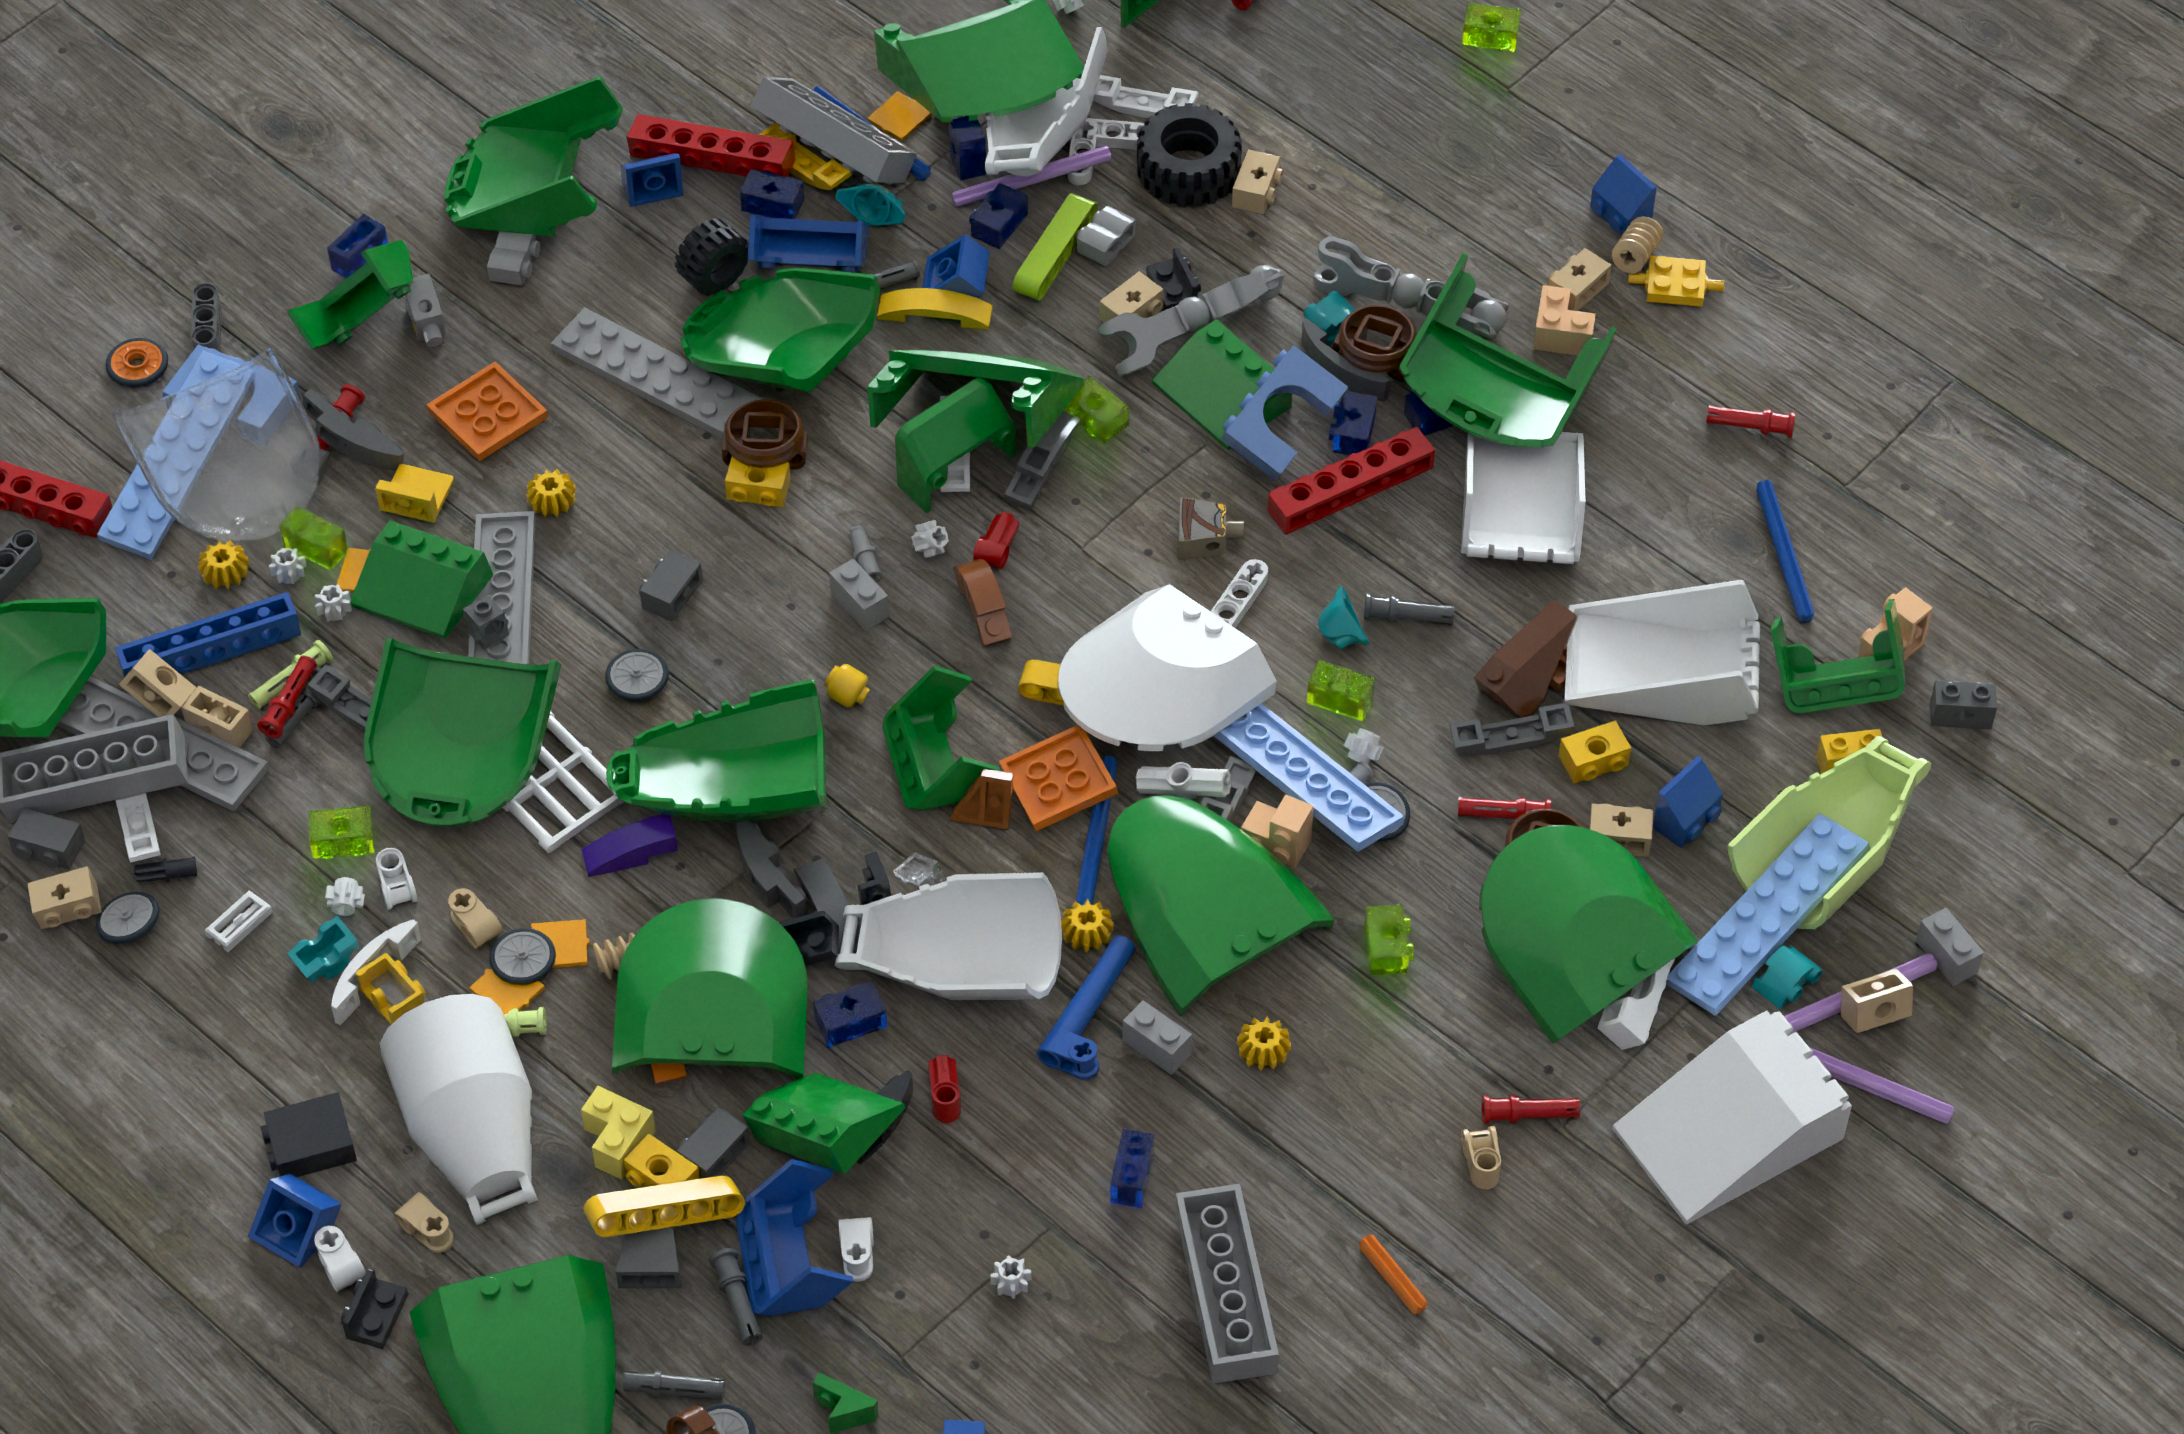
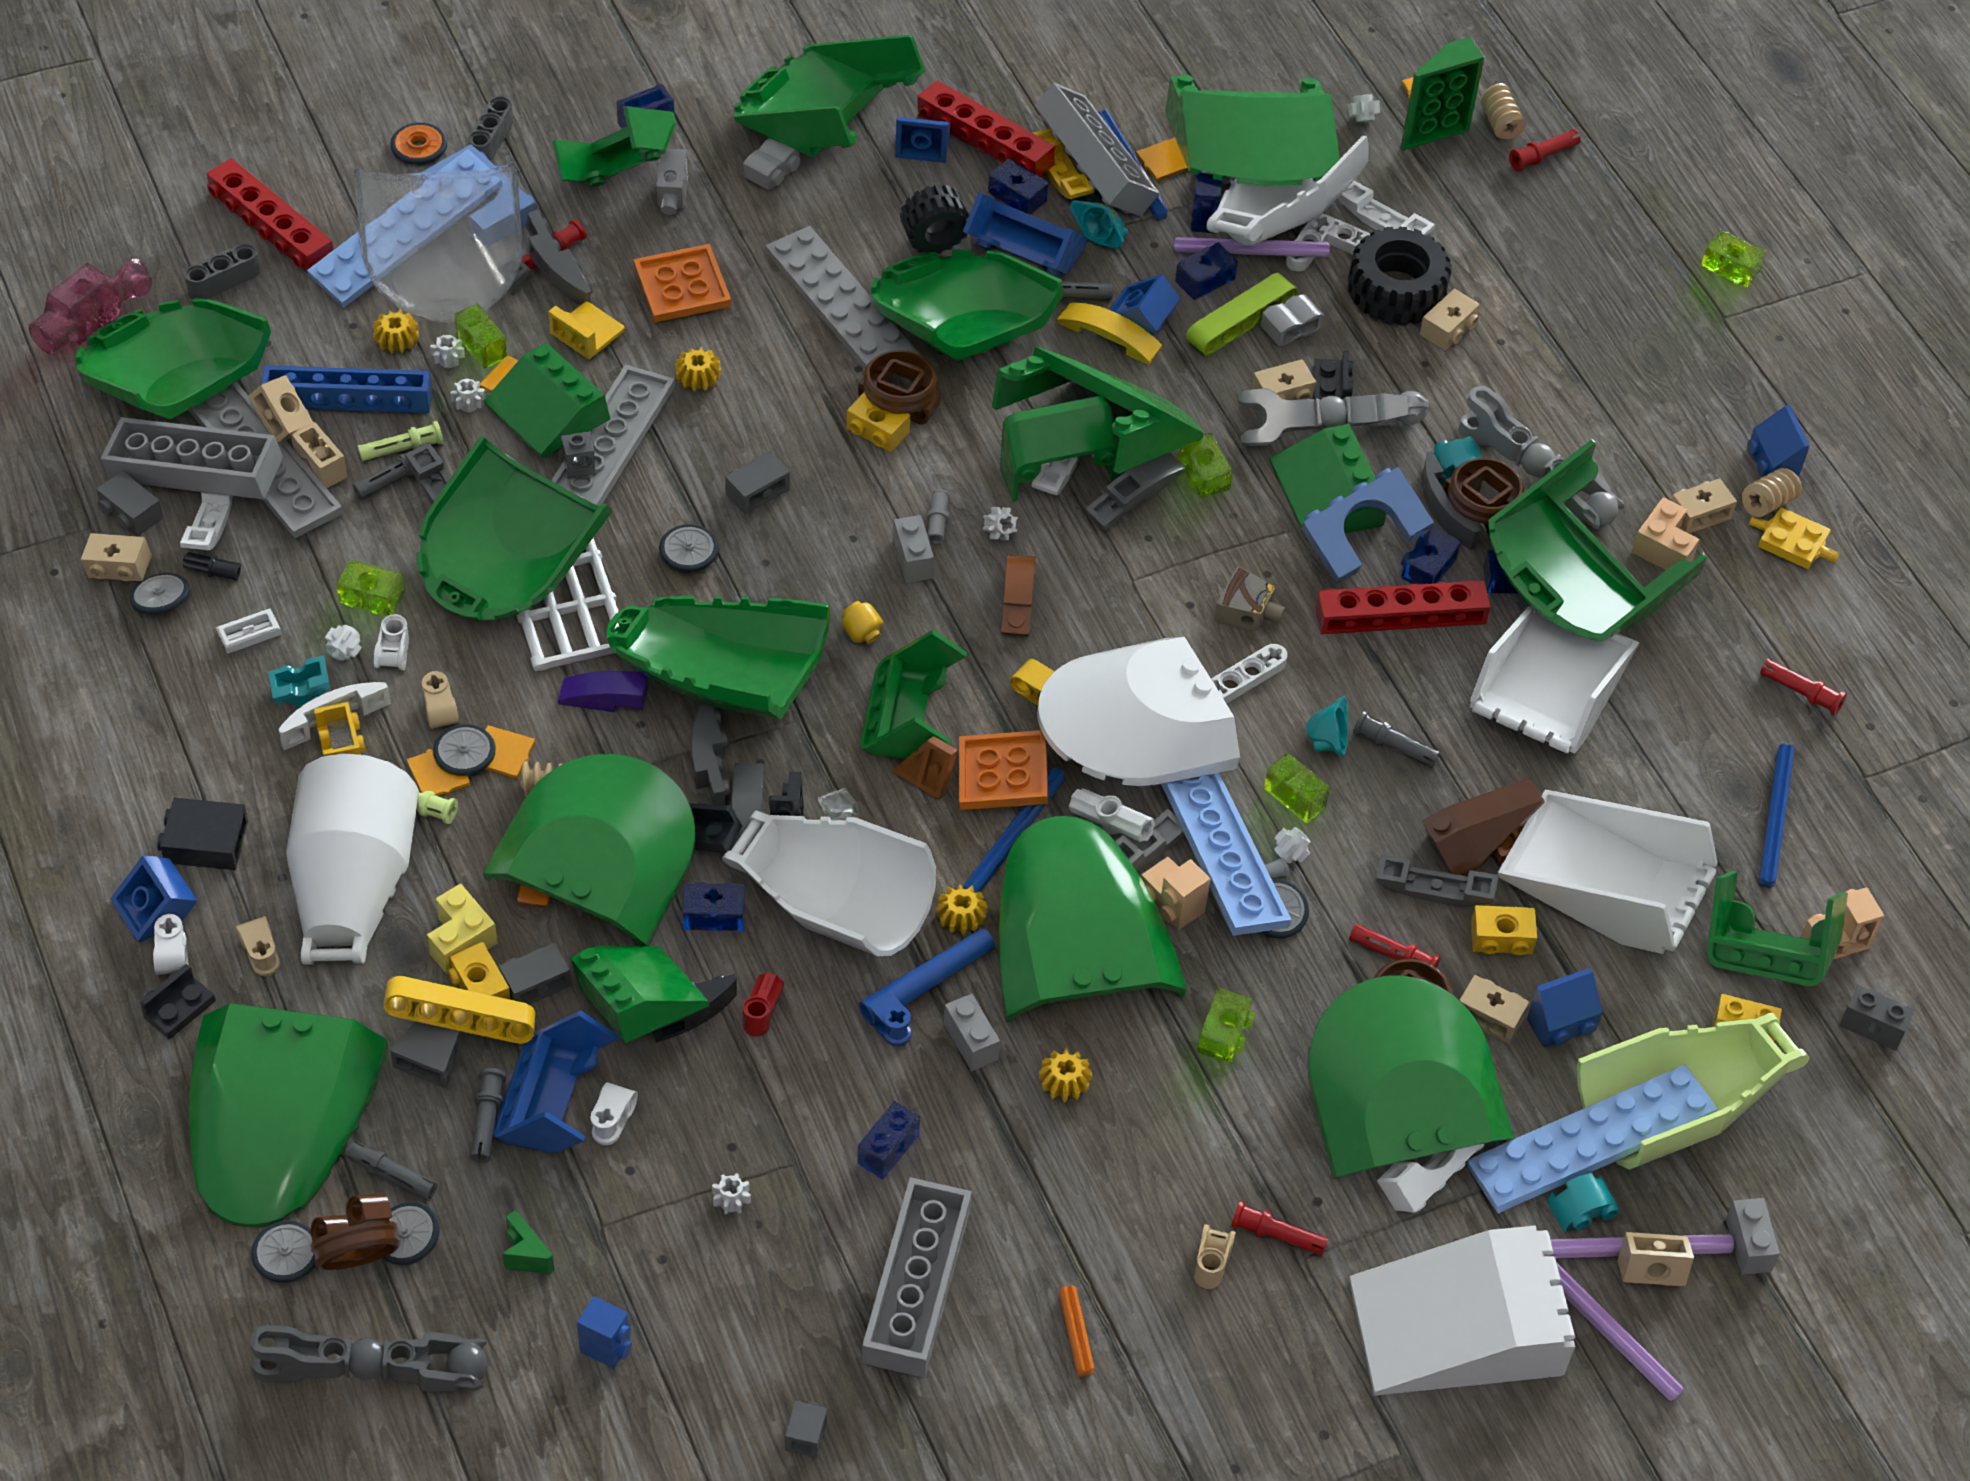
camera: 20 degrees right, 0 degrees up
red pin [257,655,317,739] -> none
red piece [973,512,1019,569] -> none

